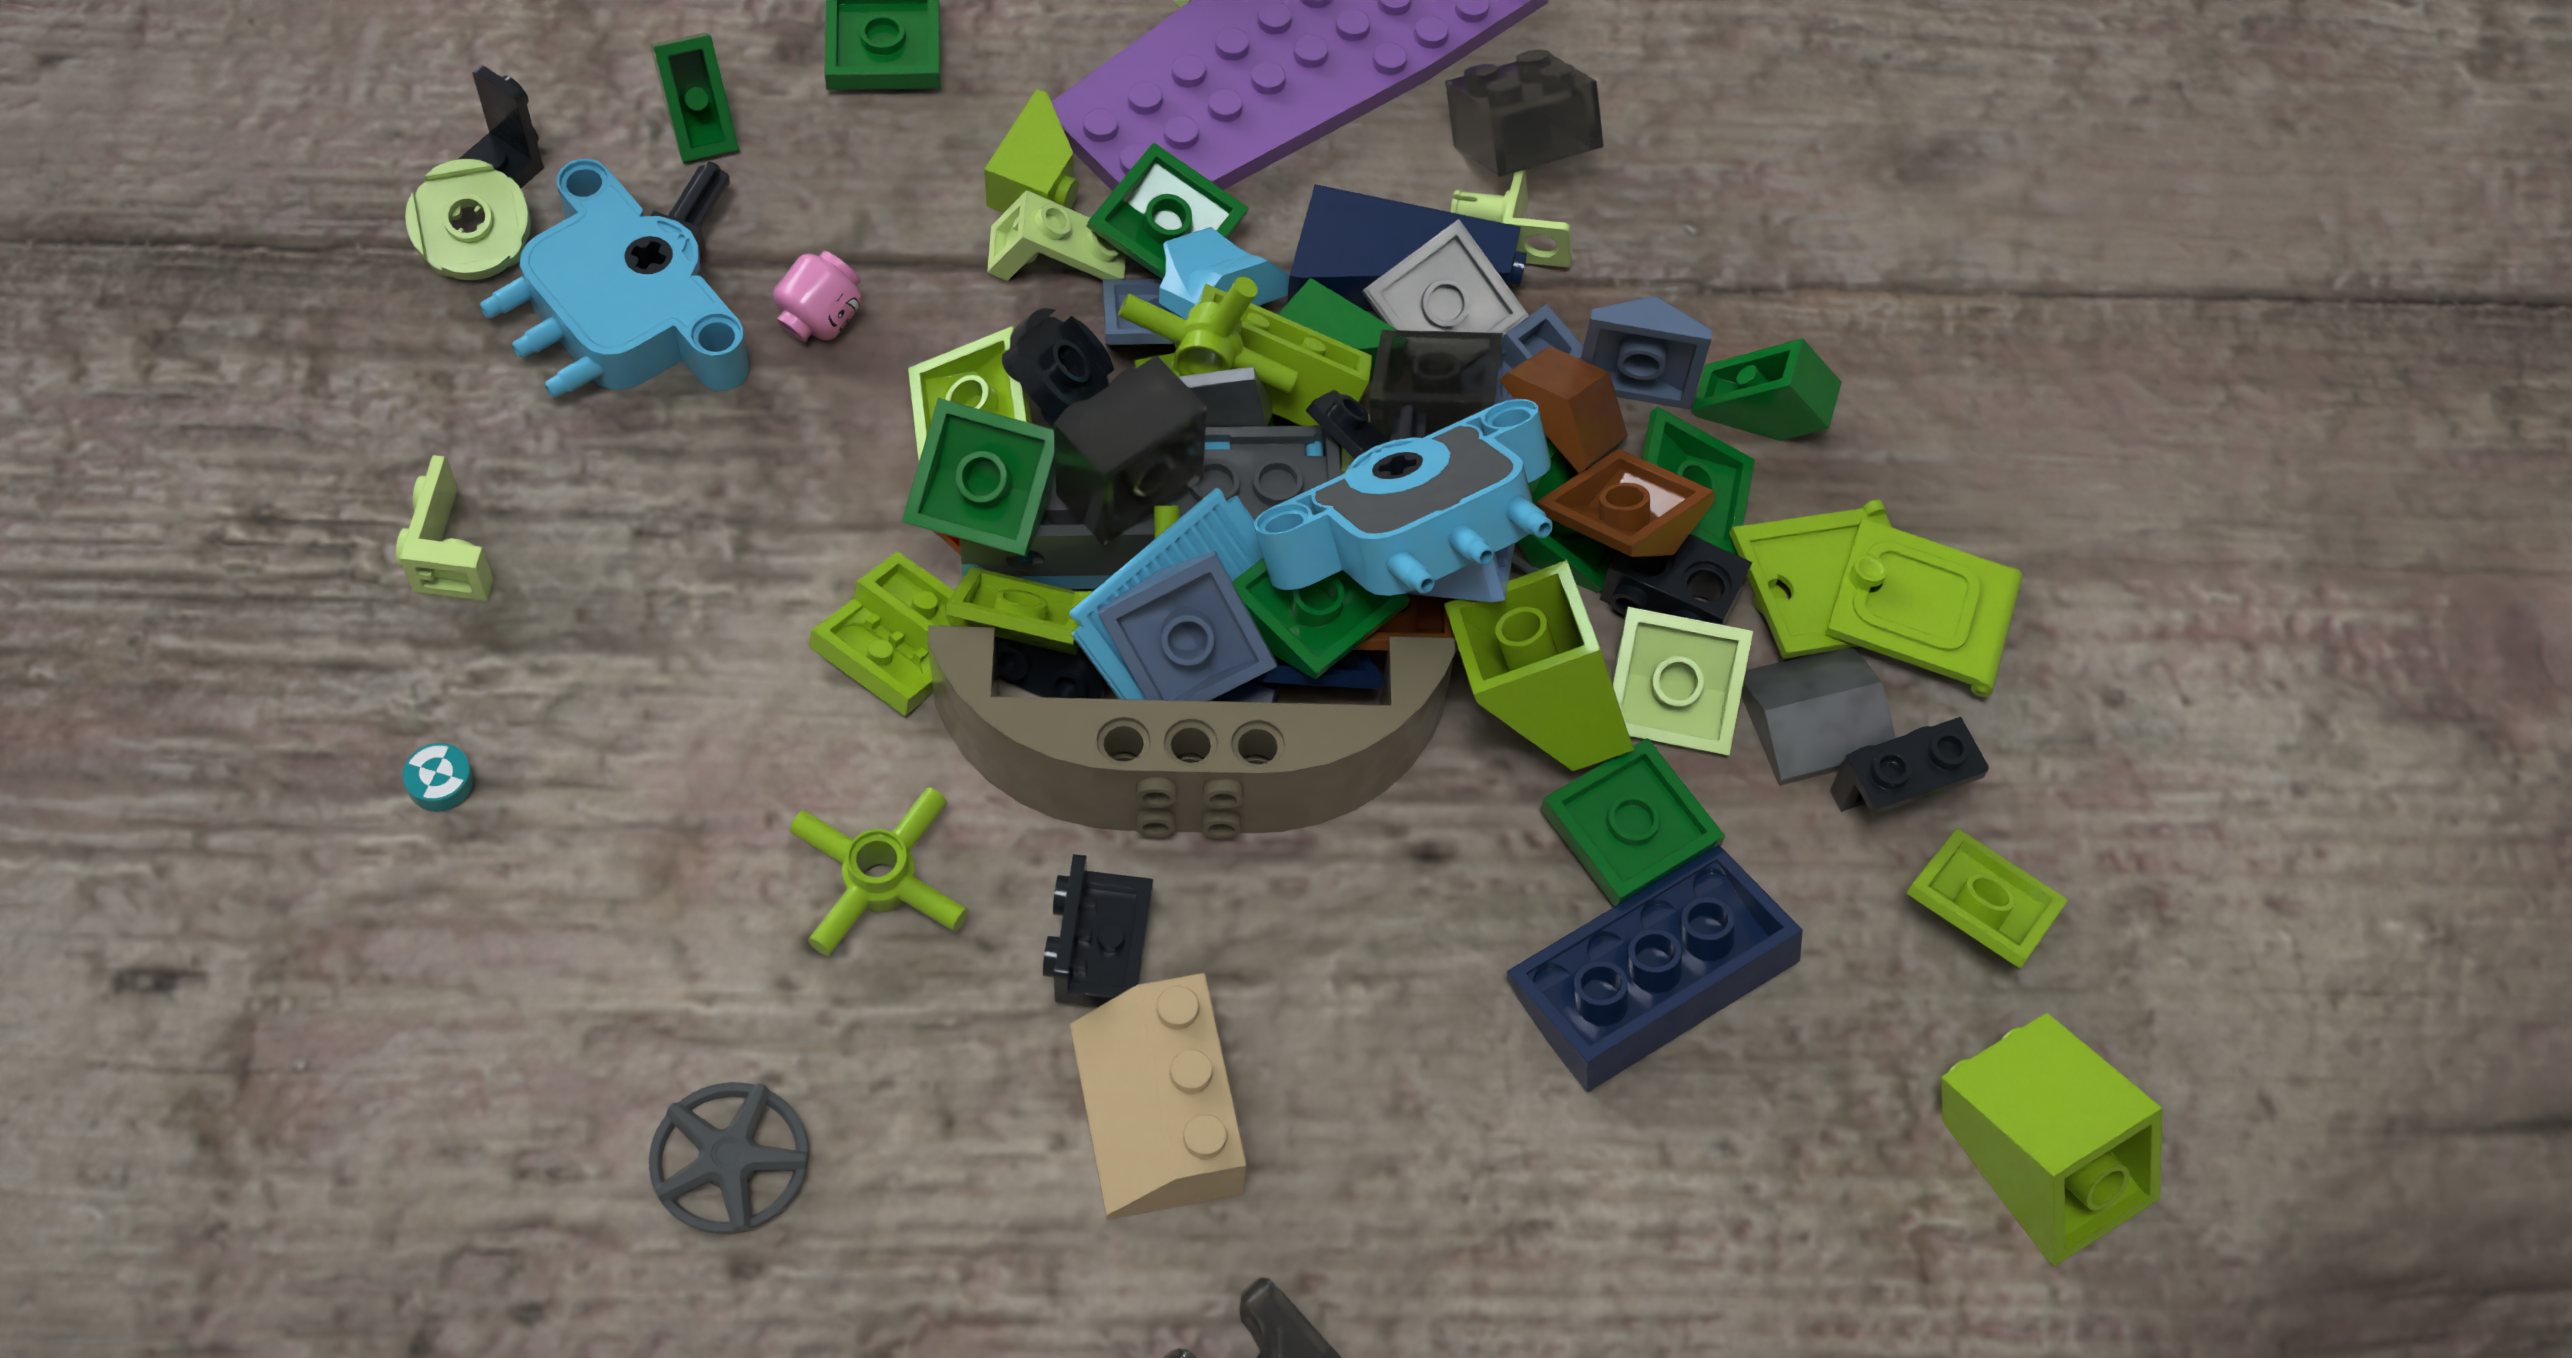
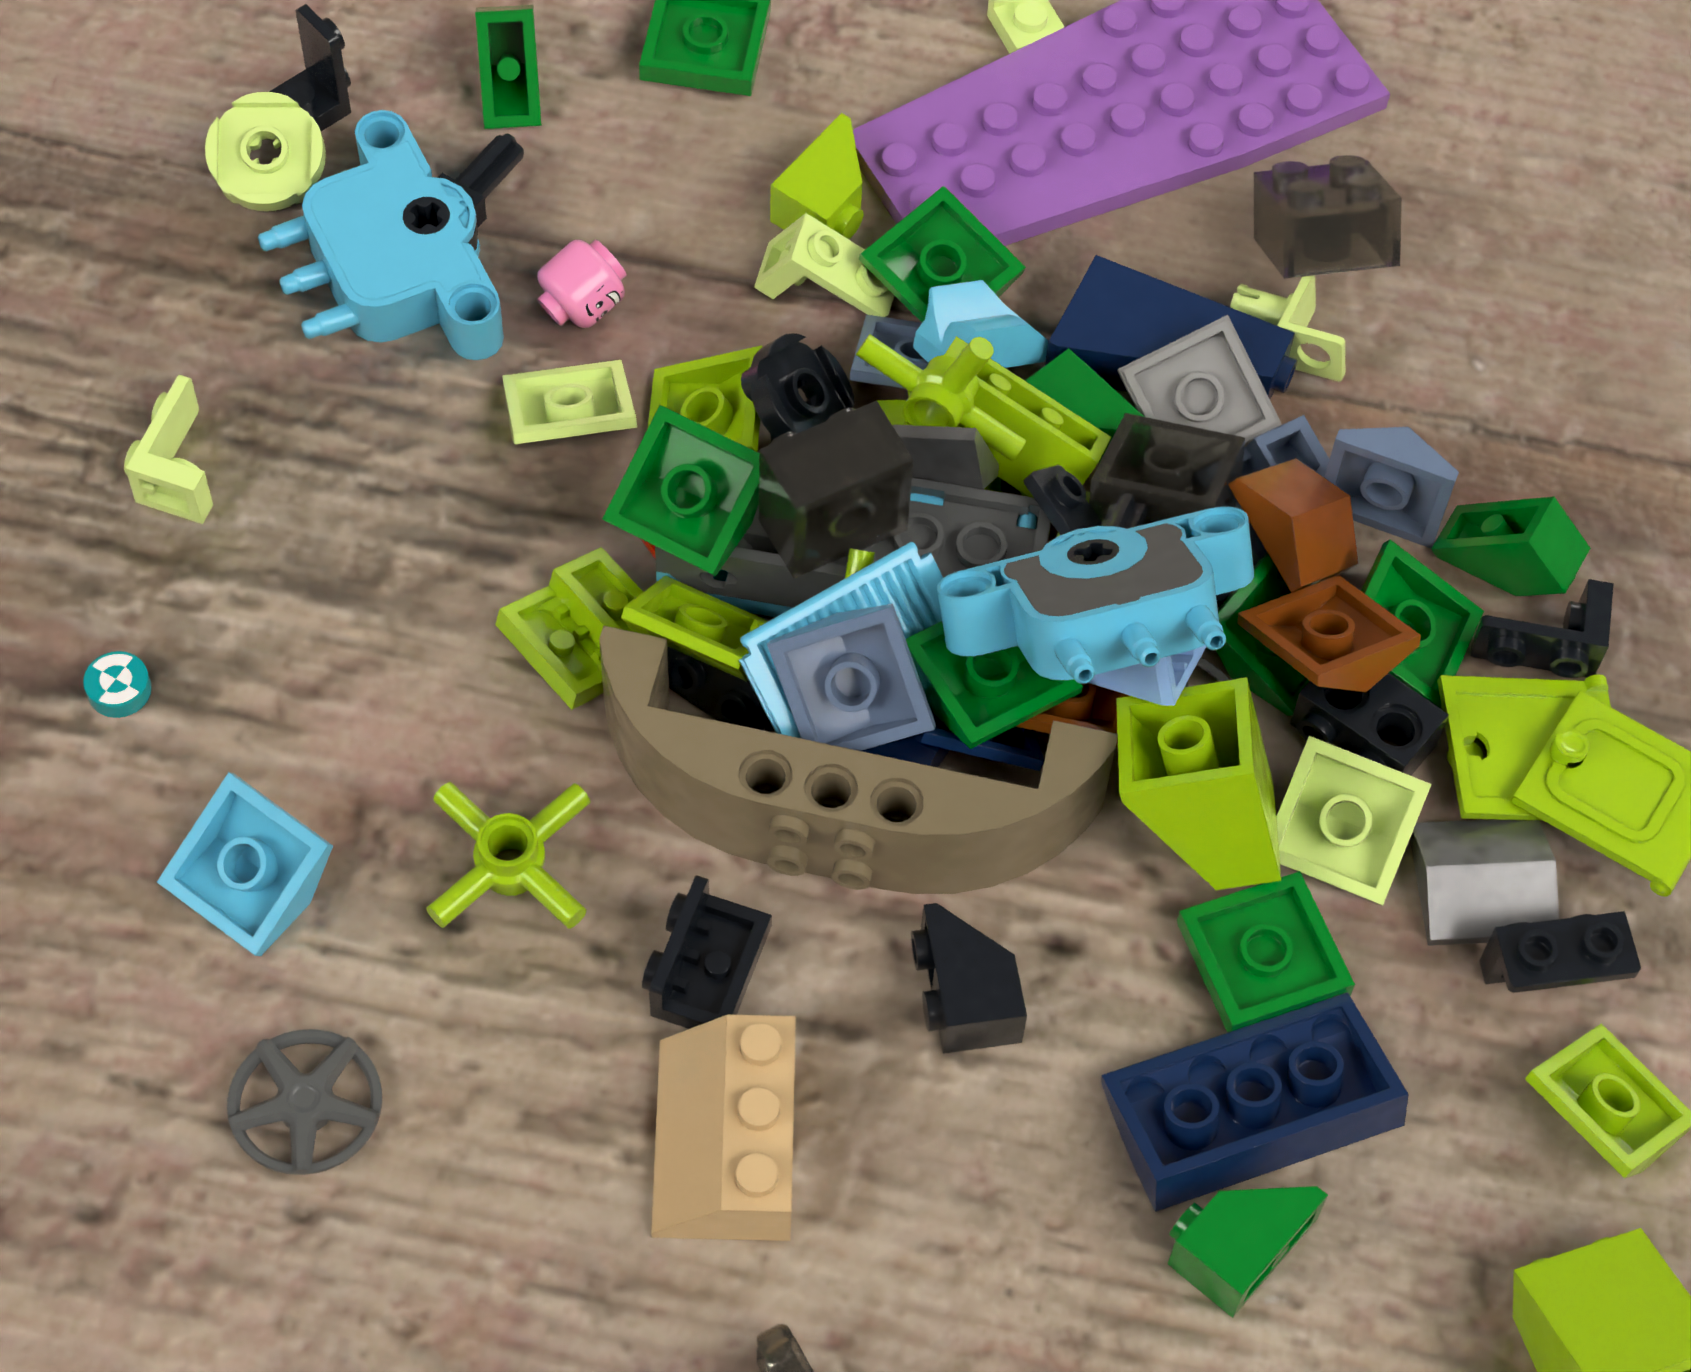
camera: 15 degrees right, 0 degrees up
none -> medium azure slope [157,772,333,956]
none -> yellowish green slope [502,360,637,444]
none -> black slope [911,903,1027,1054]
none -> green slope [1168,1186,1328,1318]
none -> black bracket [1471,579,1614,678]

